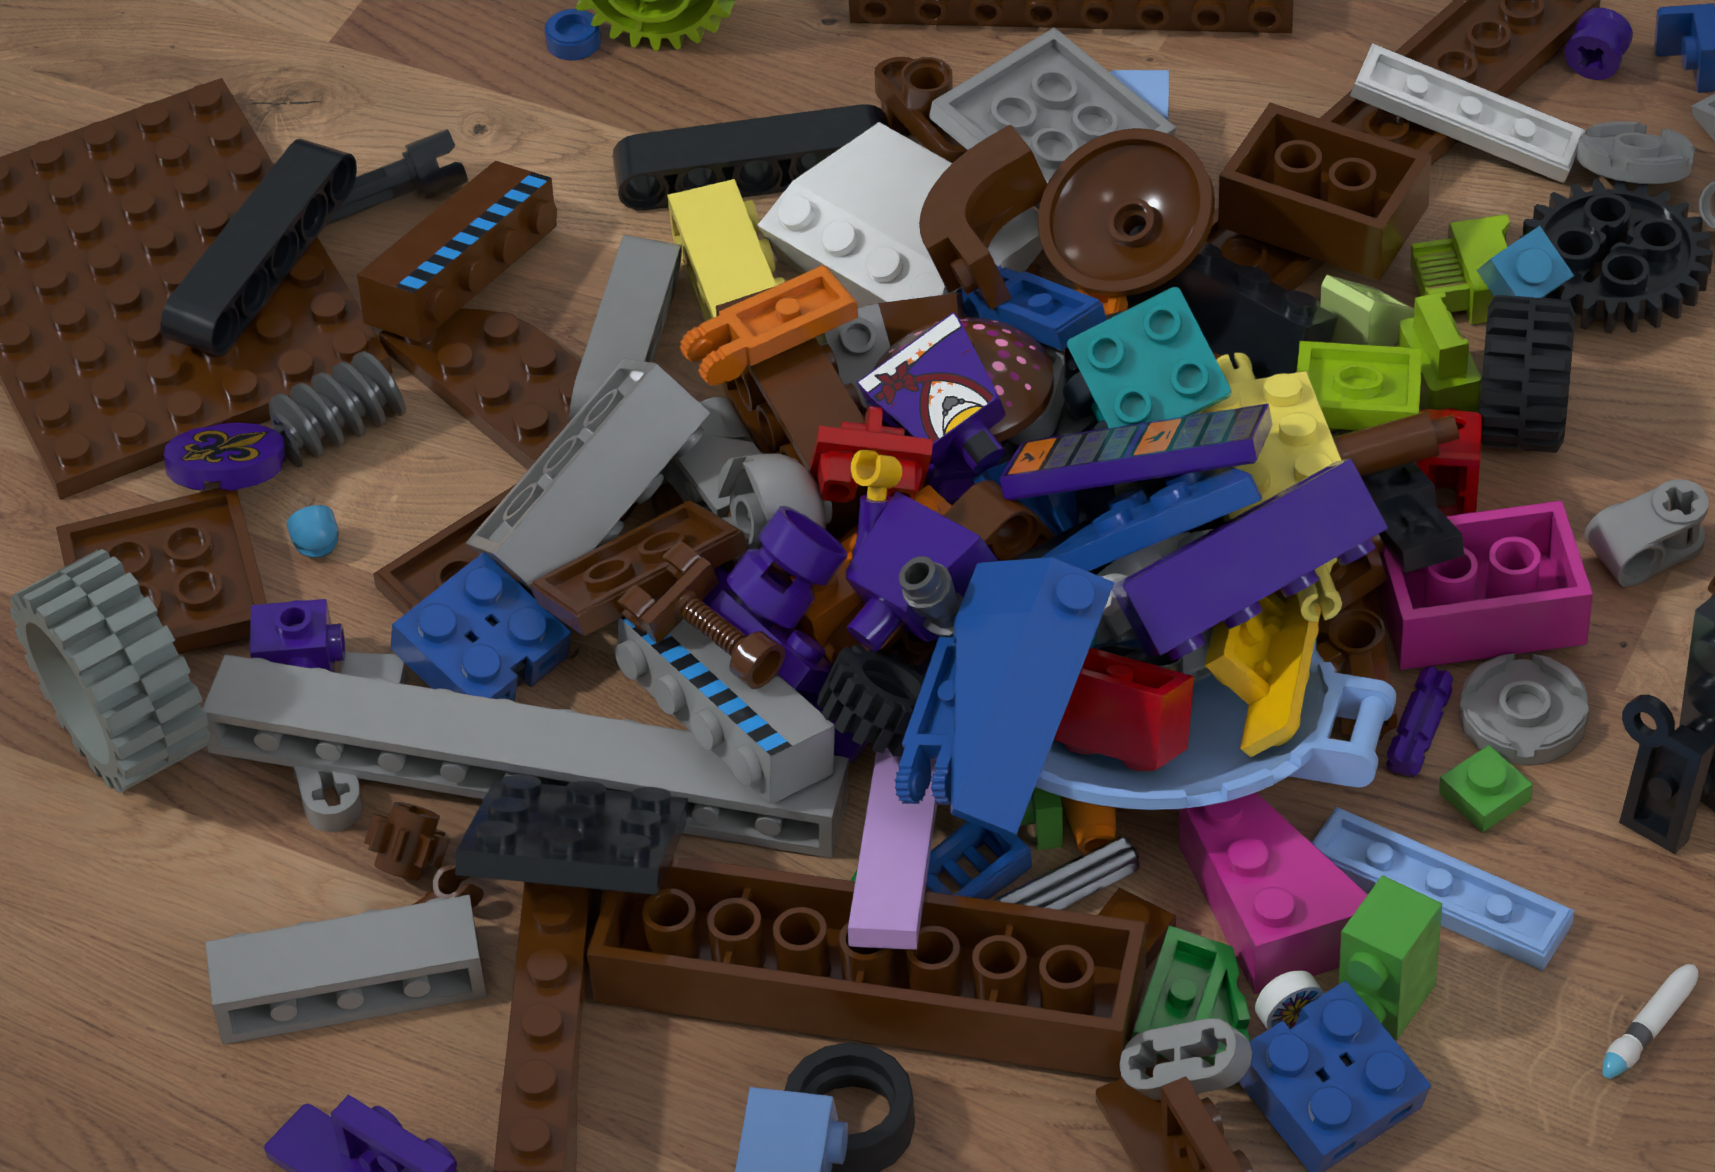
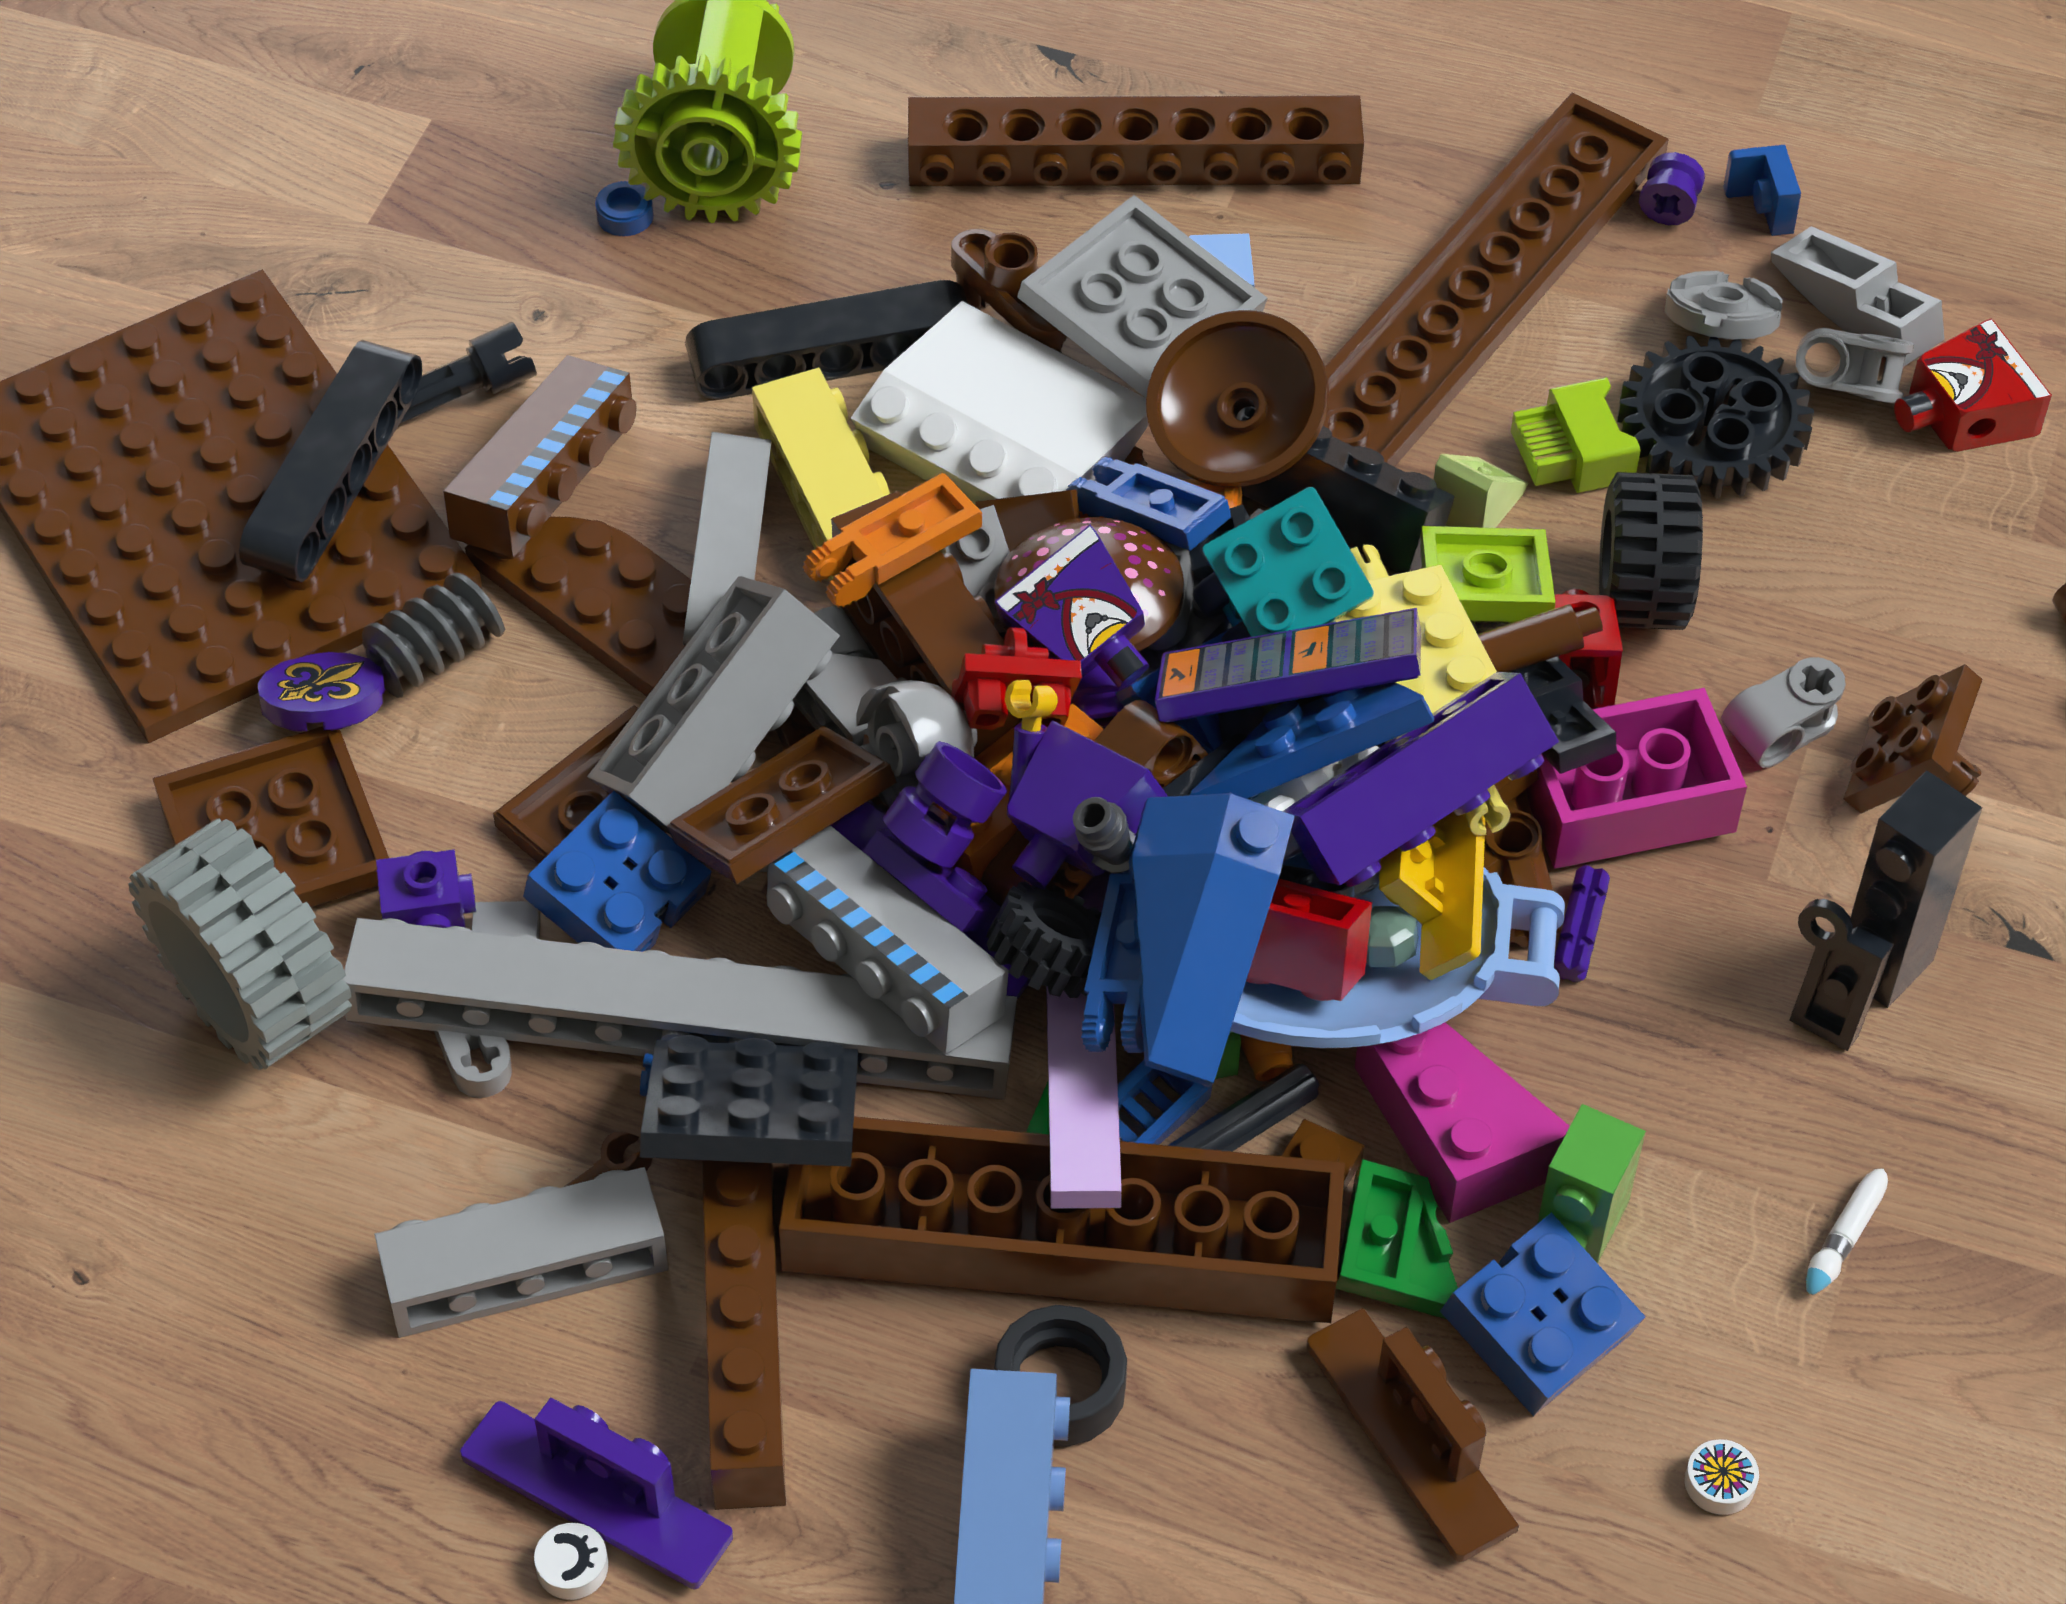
camera: 10 degrees left, 5 degrees up
dark azure hinge [286,505,339,558] -> none
reddish brown gear [364,802,450,880] -> none
reddish brown bar [617,541,785,689] -> none
reddish brown arch [919,124,1047,310] -> none
light grey beam [1119,1019,1252,1100] -> none
reddish brown brick [1218,102,1432,281] -> none
white tile [1255,971,1325,1030] -> none
light blue tile [1312,807,1574,971] -> none
white tile [1350,43,1586,183] -> none
lime piece [1398,291,1481,413] -> none
bright green plate [1439,745,1533,833] -> none
light grey tile [1459,653,1589,766] -> none
dark azure brick [1476,226,1574,298] -> none
none -> sand green tile [1366,906,1418,967]

